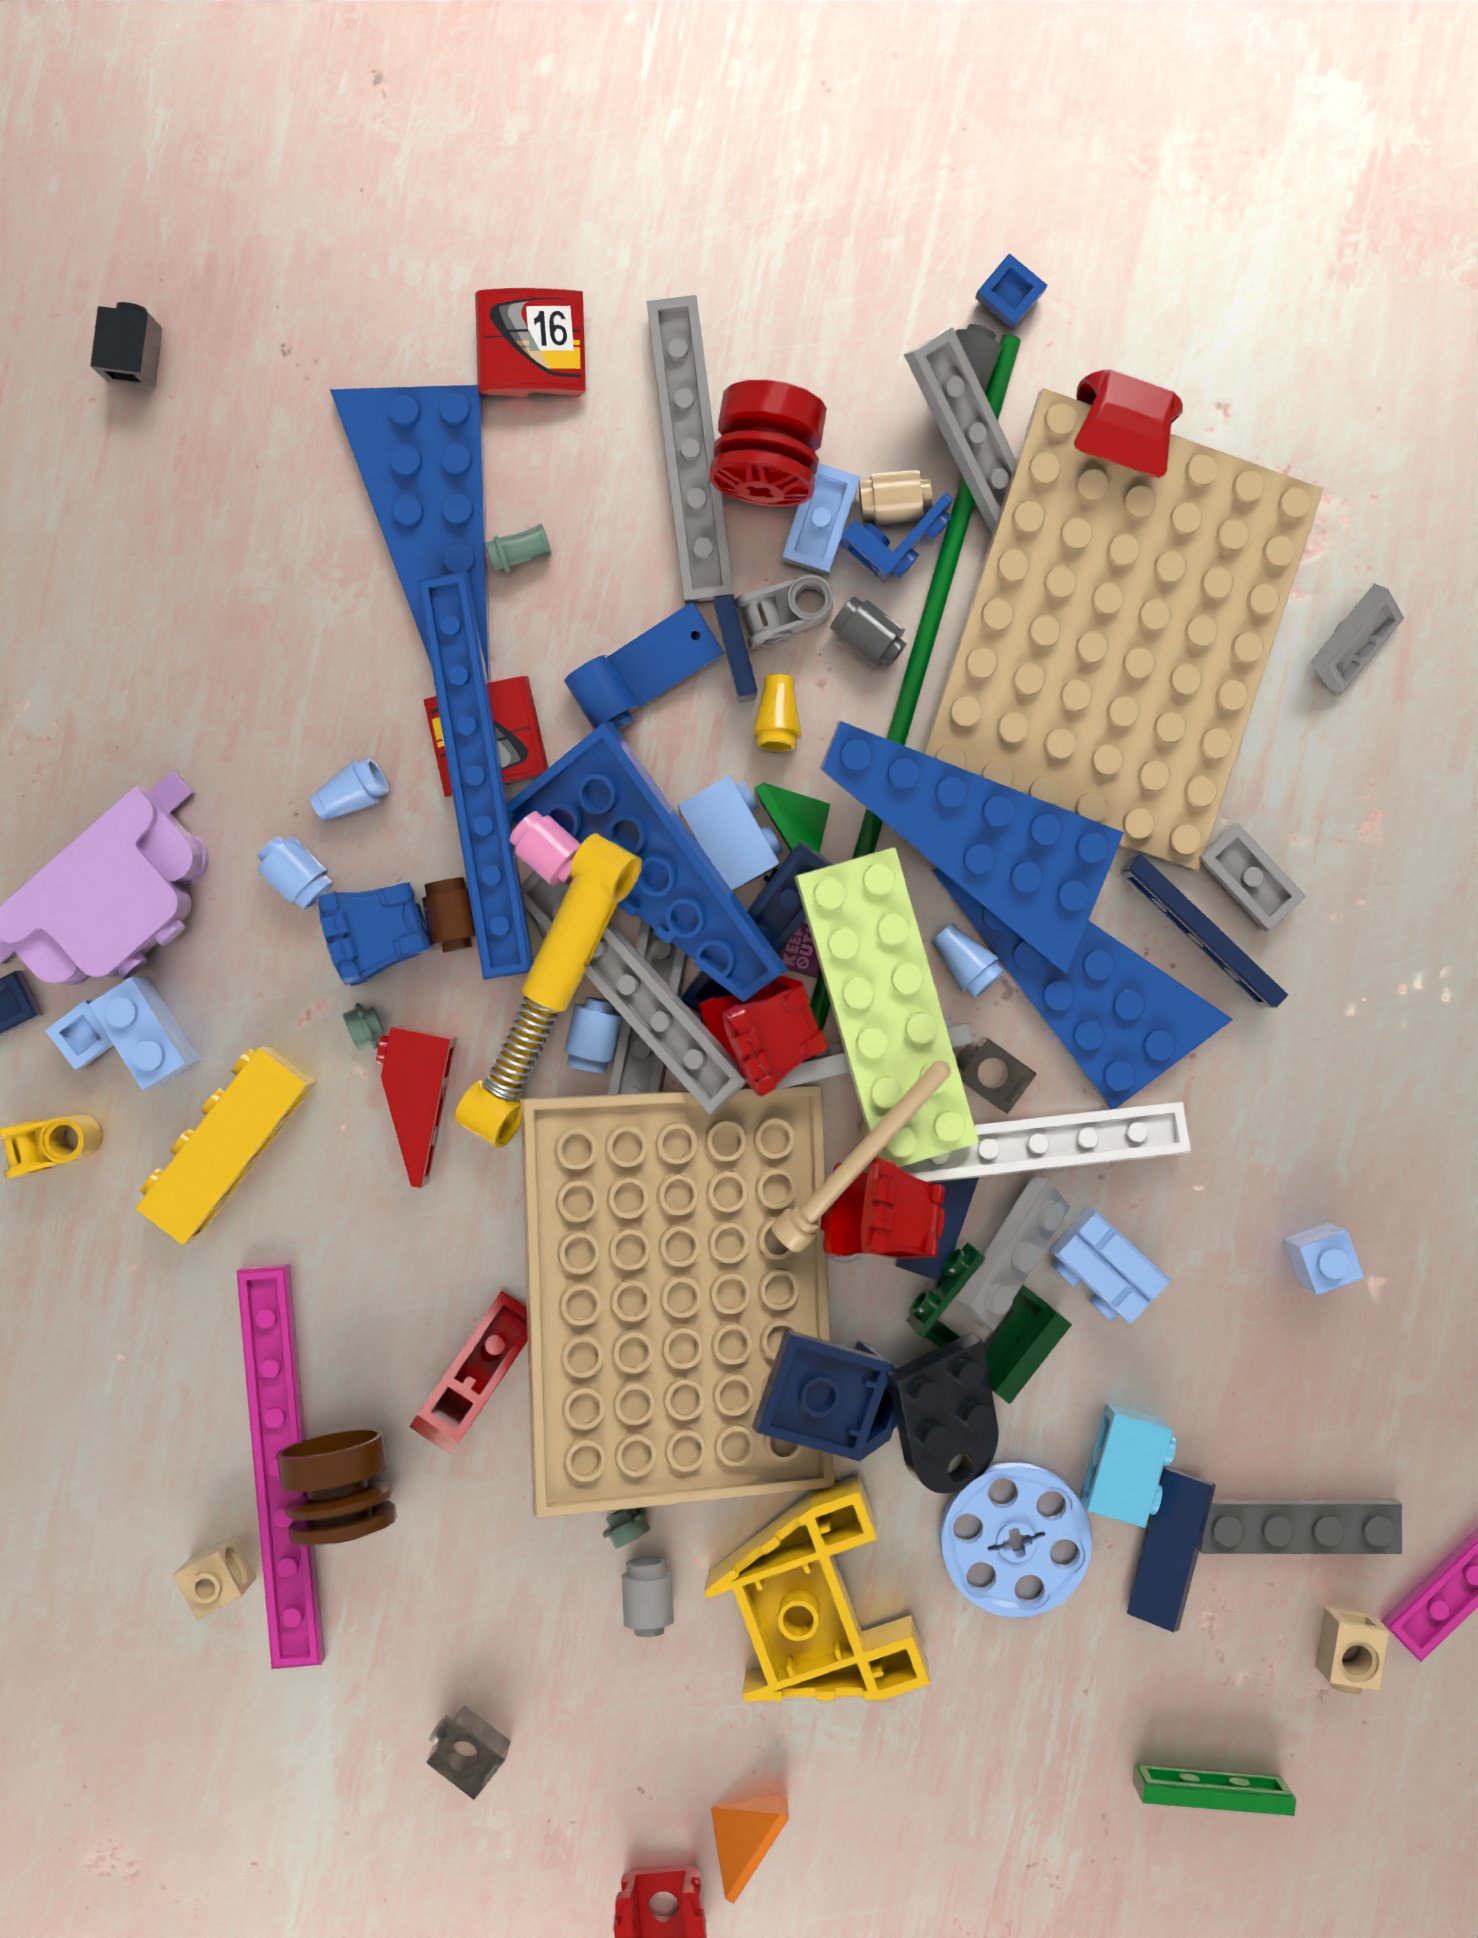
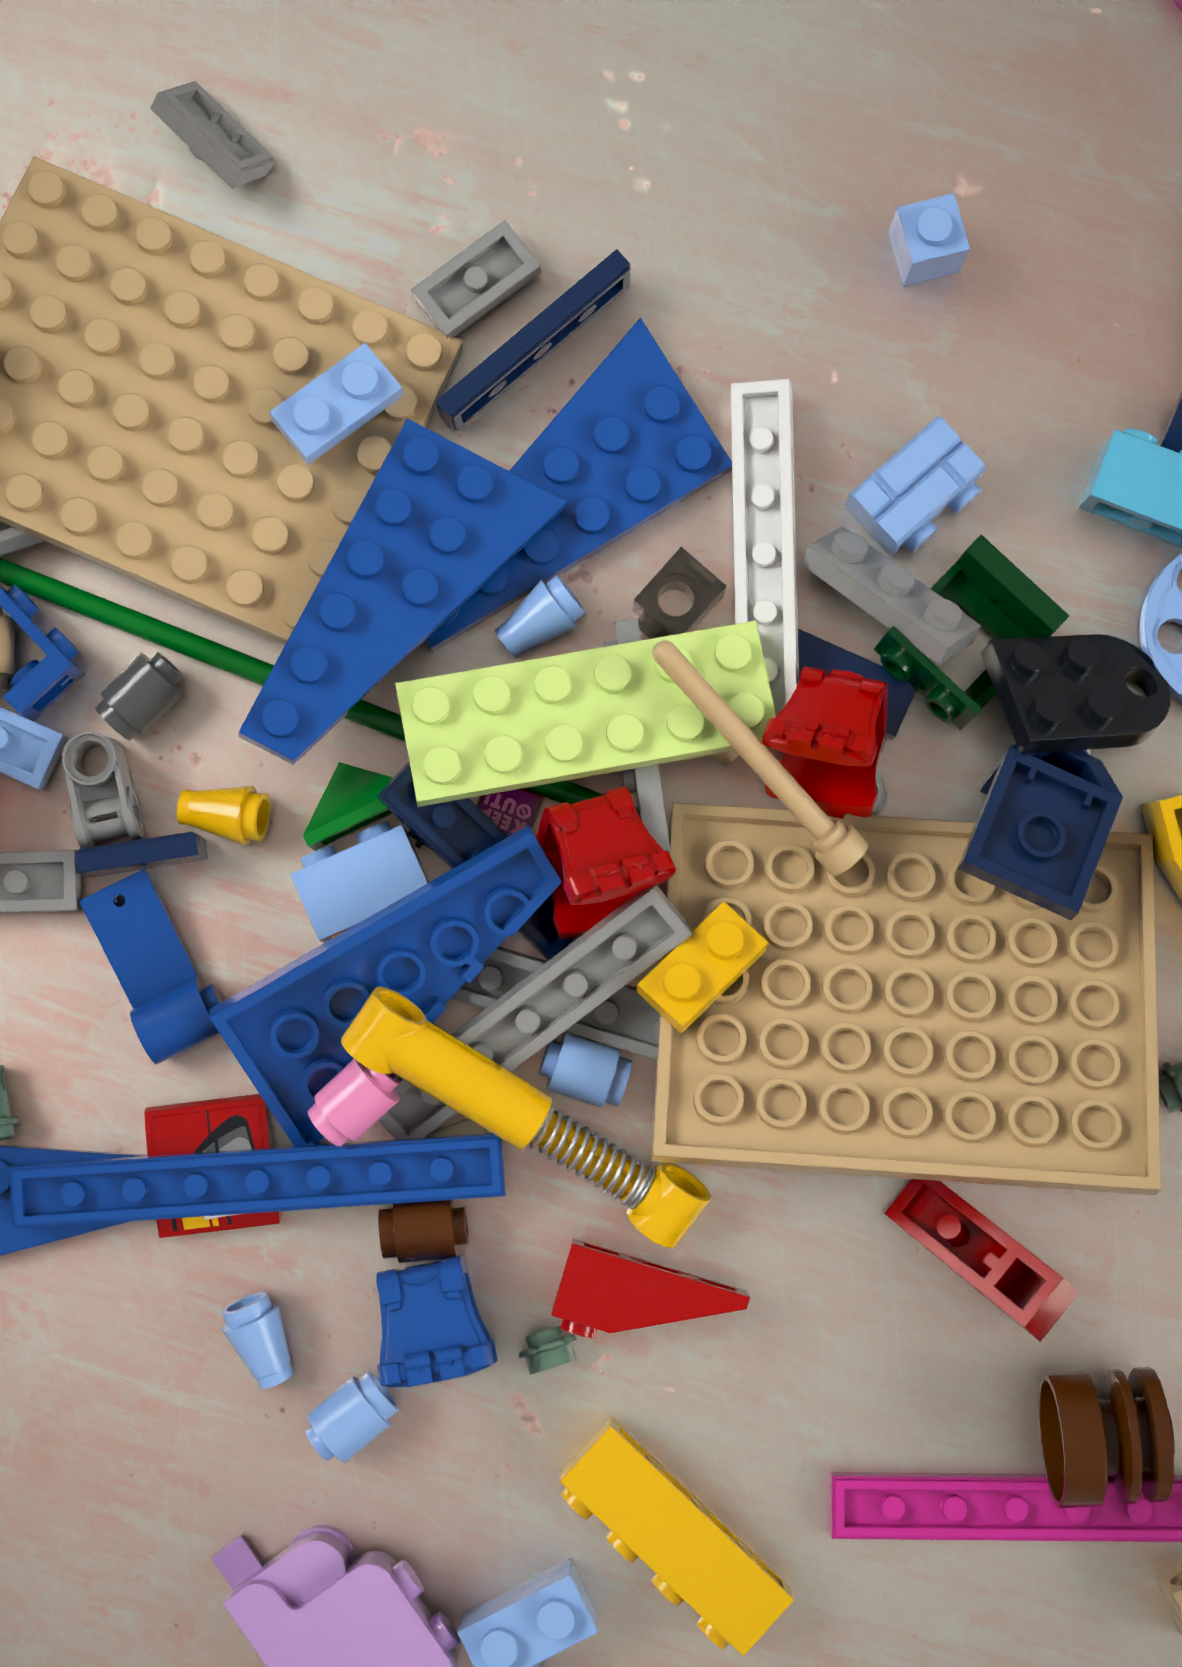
camera: 85 degrees left, 5 degrees down
none -> light blue plate [270,343,403,465]
none -> yellow plate [637,901,769,1034]

